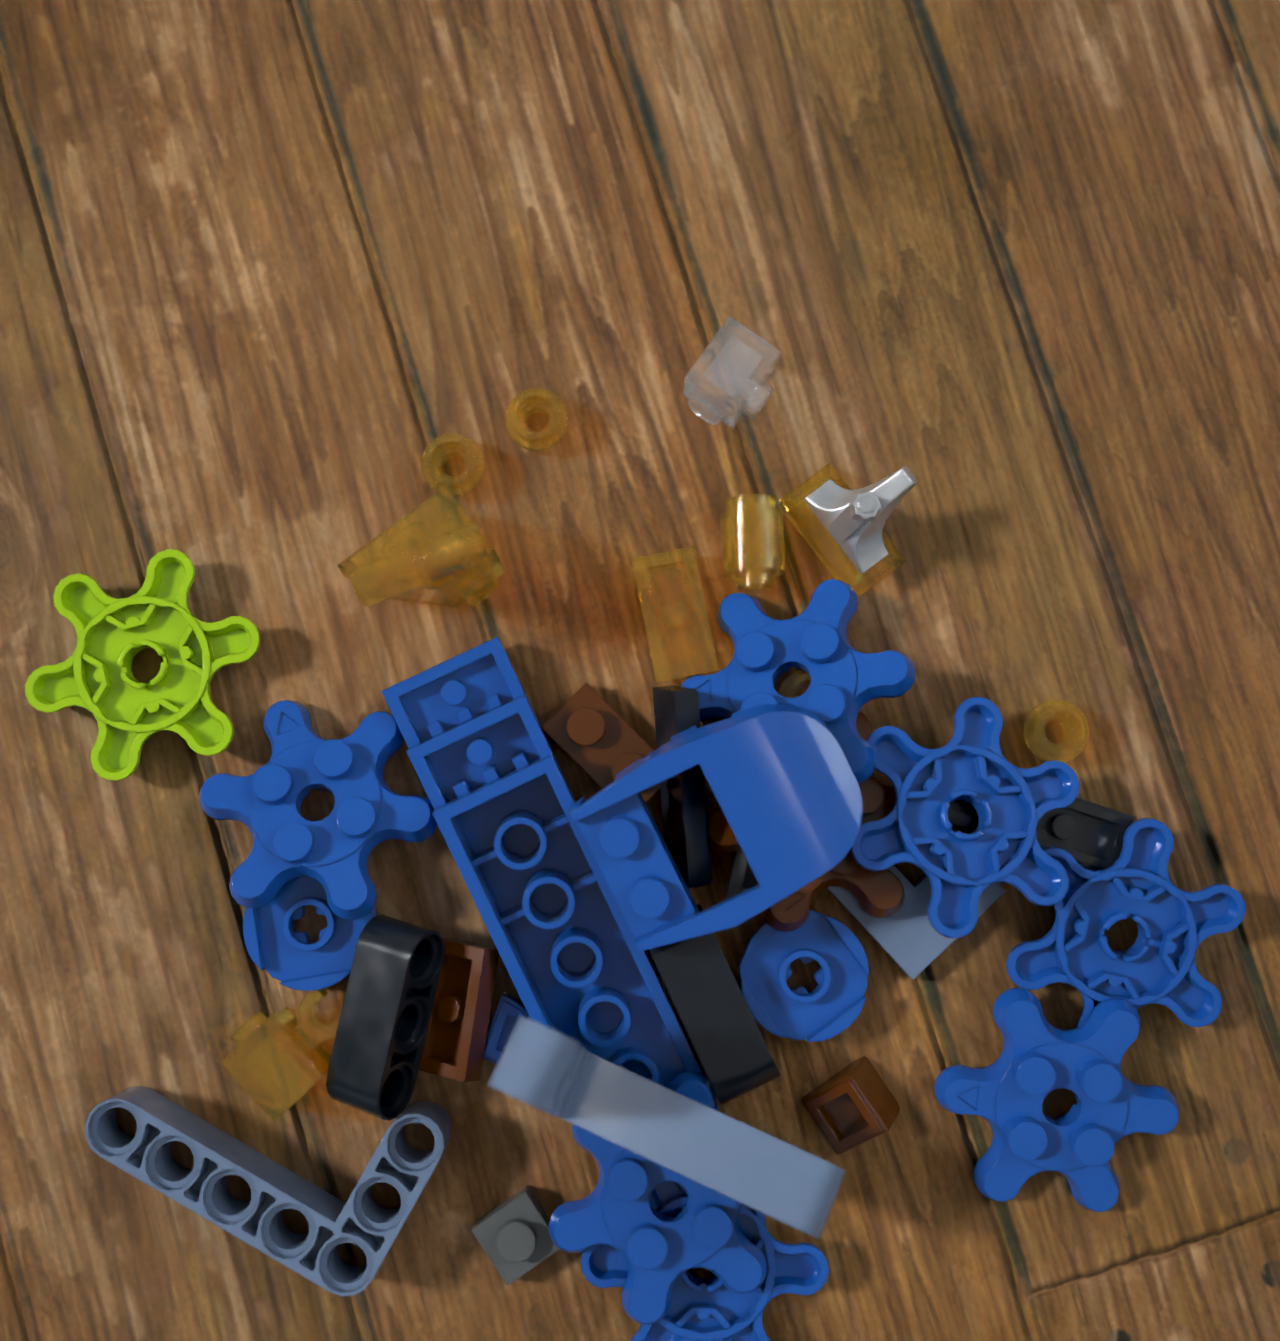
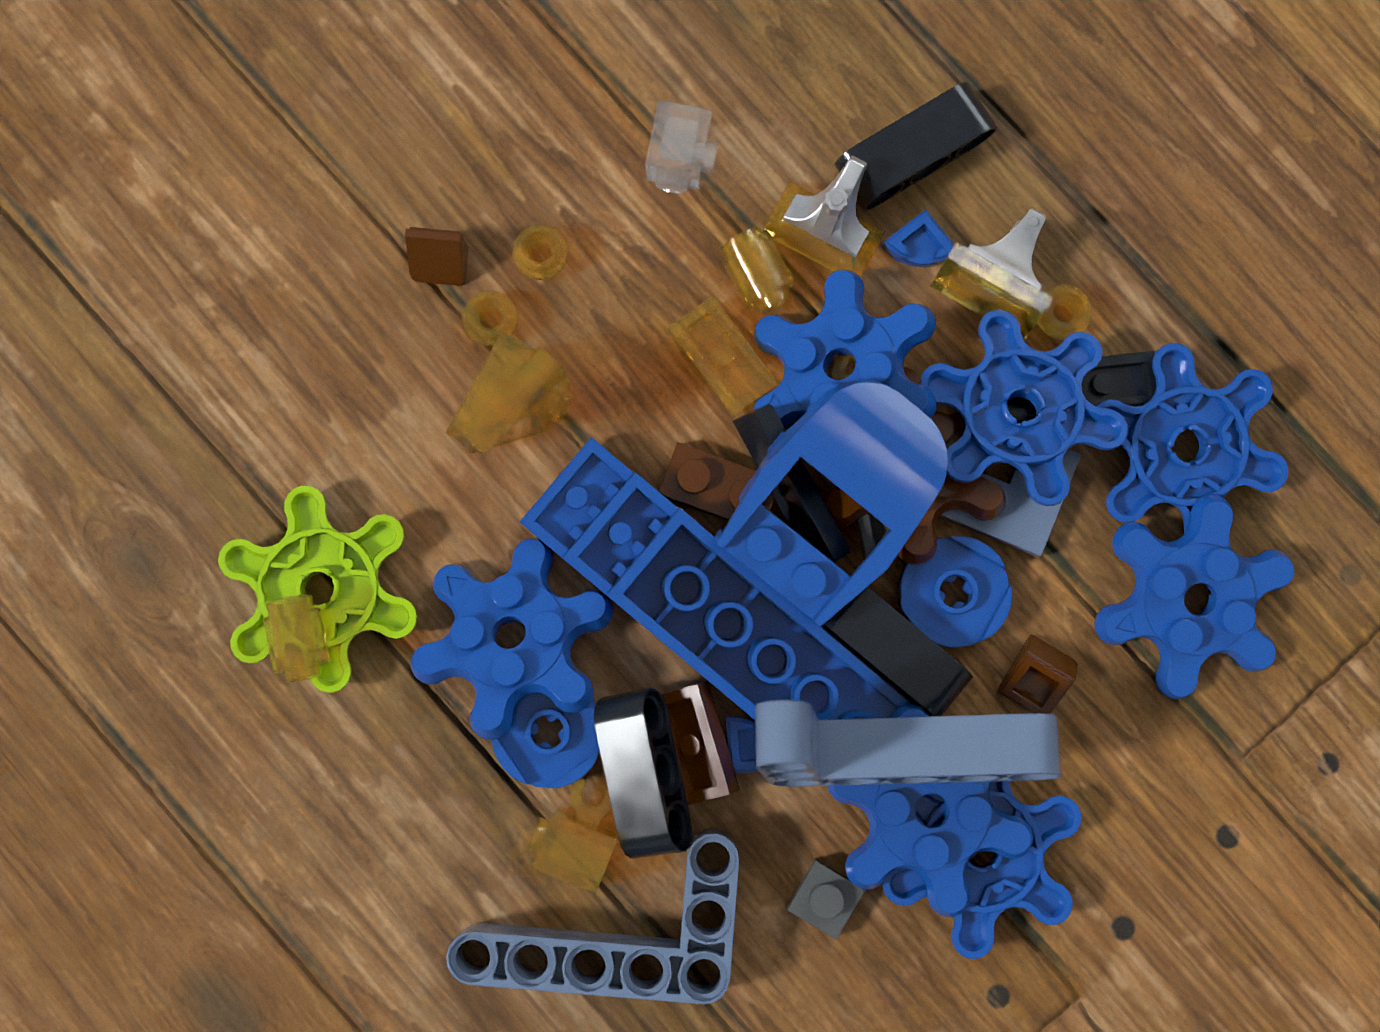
camera: 25 degrees left, 0 degrees up
none -> clear yellow brick [263,595,331,682]
none -> reddish brown slope [405,227,469,286]
none -> black beam [835,82,997,211]
none -> blue tile [881,210,960,267]
none -> clear yellow piece [930,208,1053,340]

